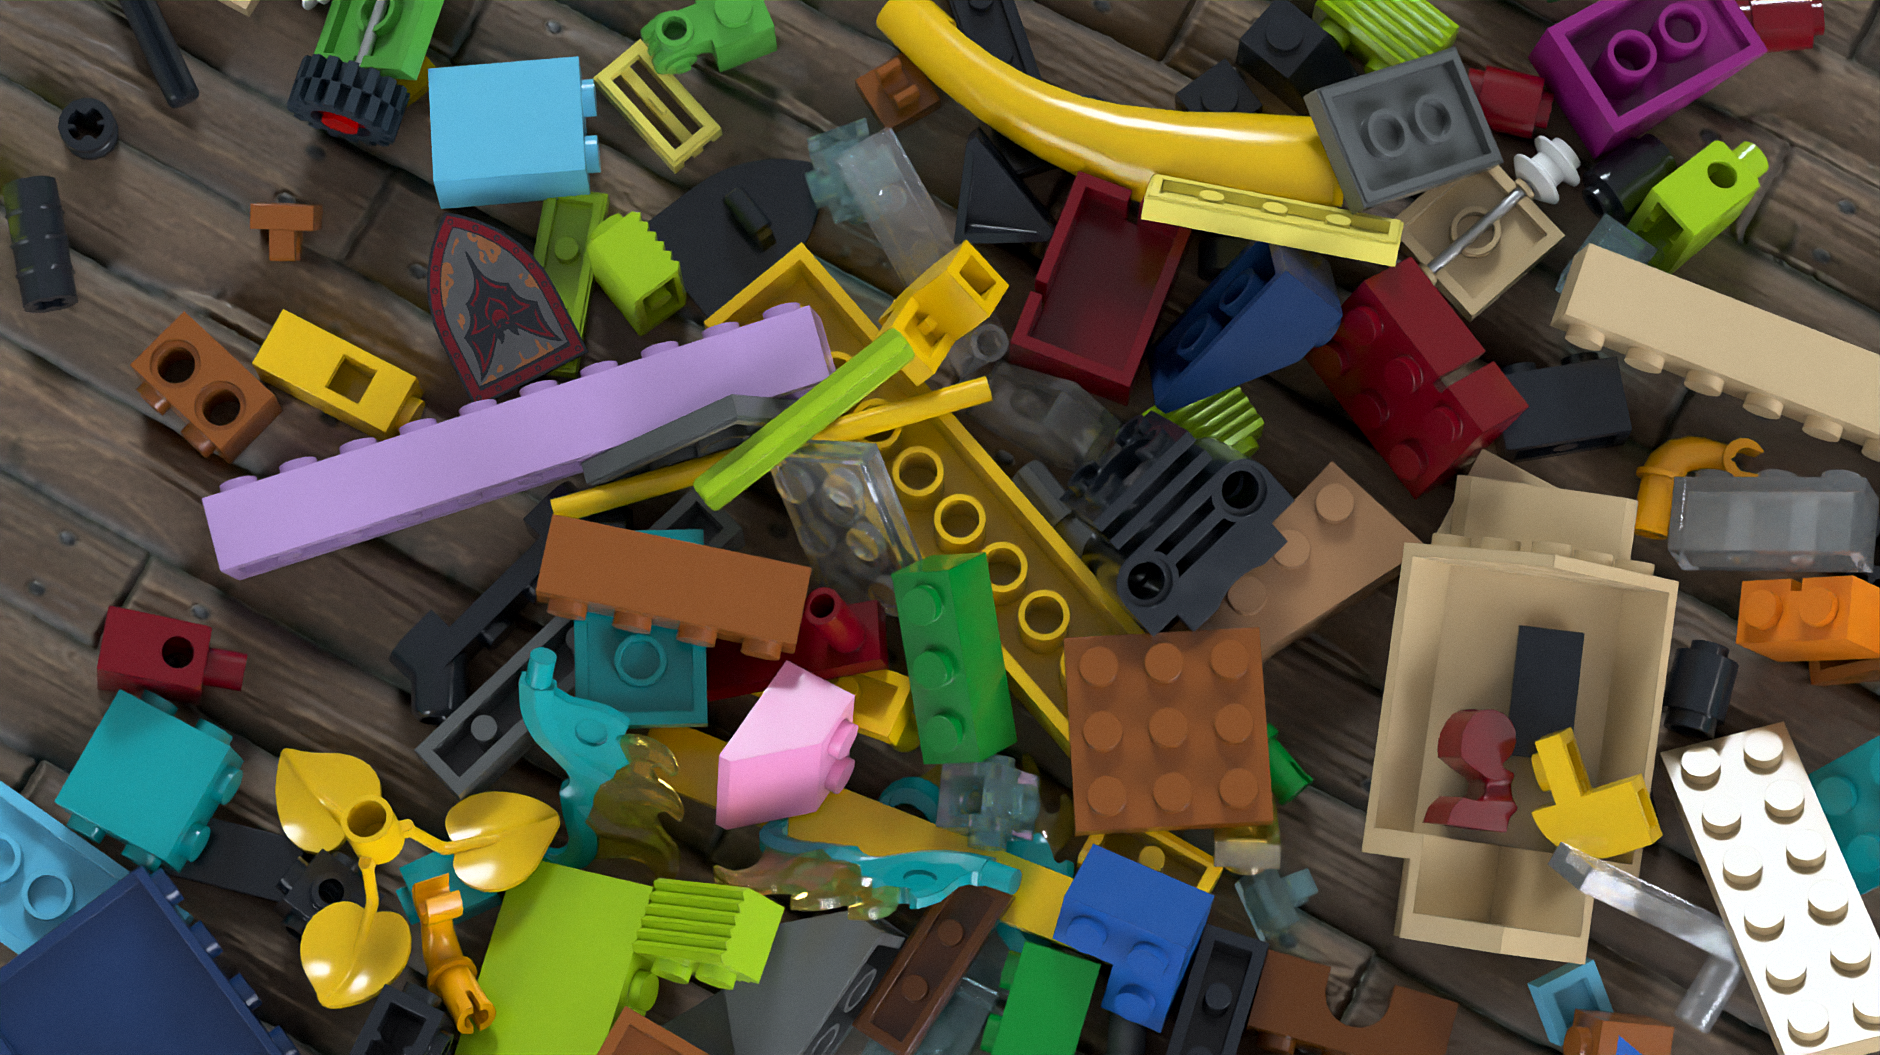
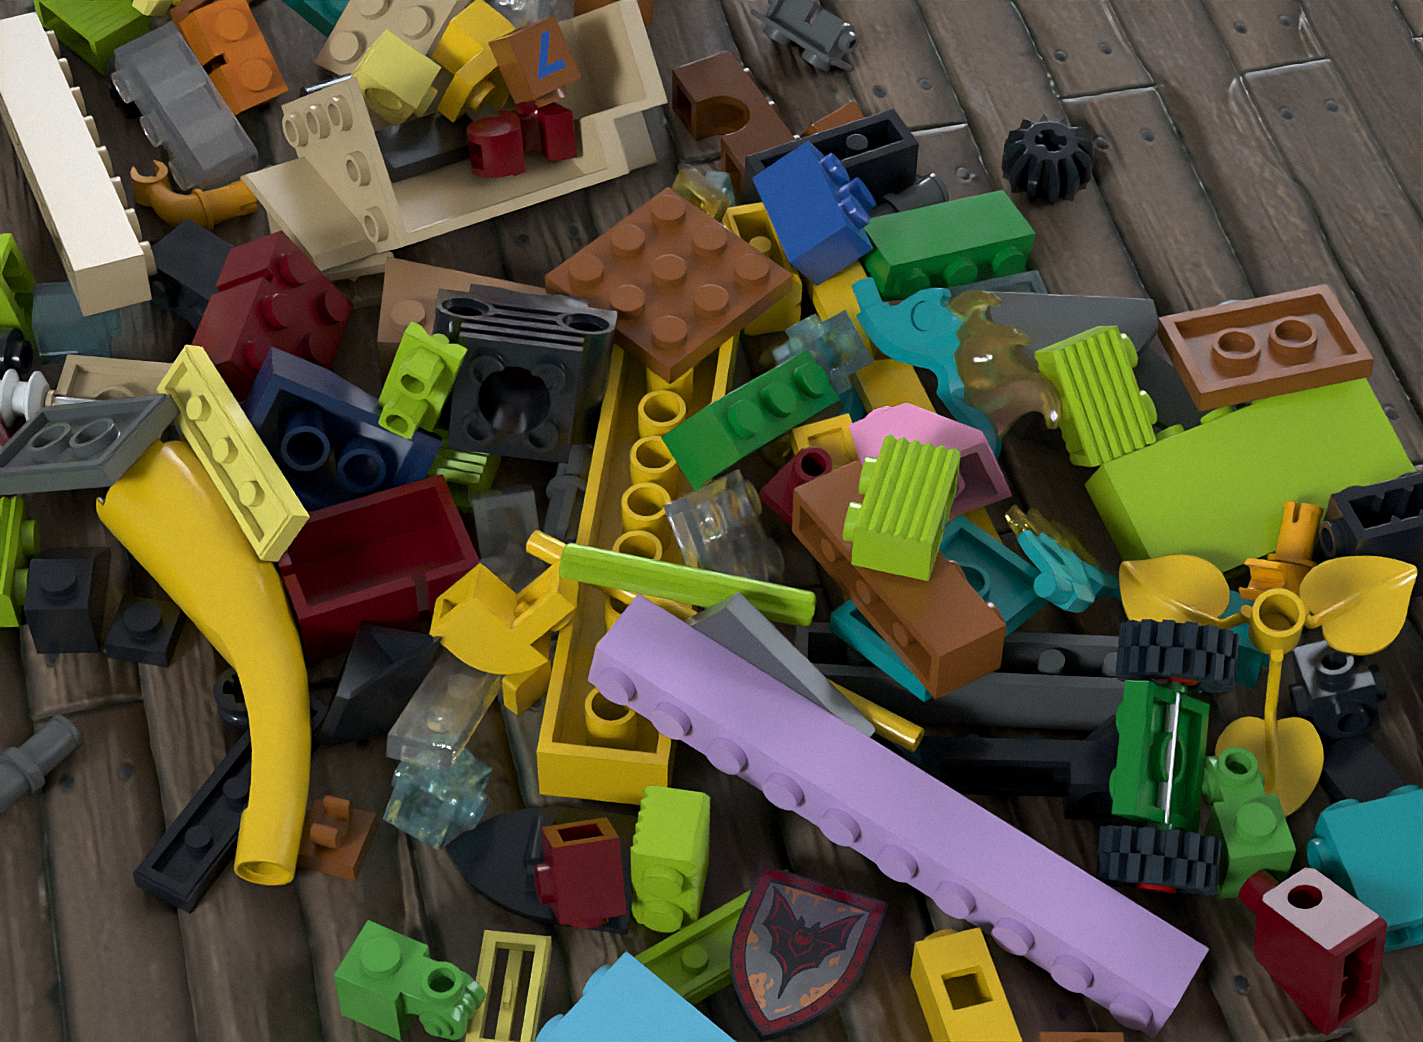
camera: 135 degrees left, 25 degrees down
none -> light yellow brick [351,29,441,125]
none -> lime hips [377,321,467,439]
none -> dark orange brick [488,15,581,108]
none -> dark red brick [534,817,627,929]
none -> lime brick [843,434,961,581]
none -> plate [1096,619,1239,896]
none -> bright green brick [1202,747,1296,900]

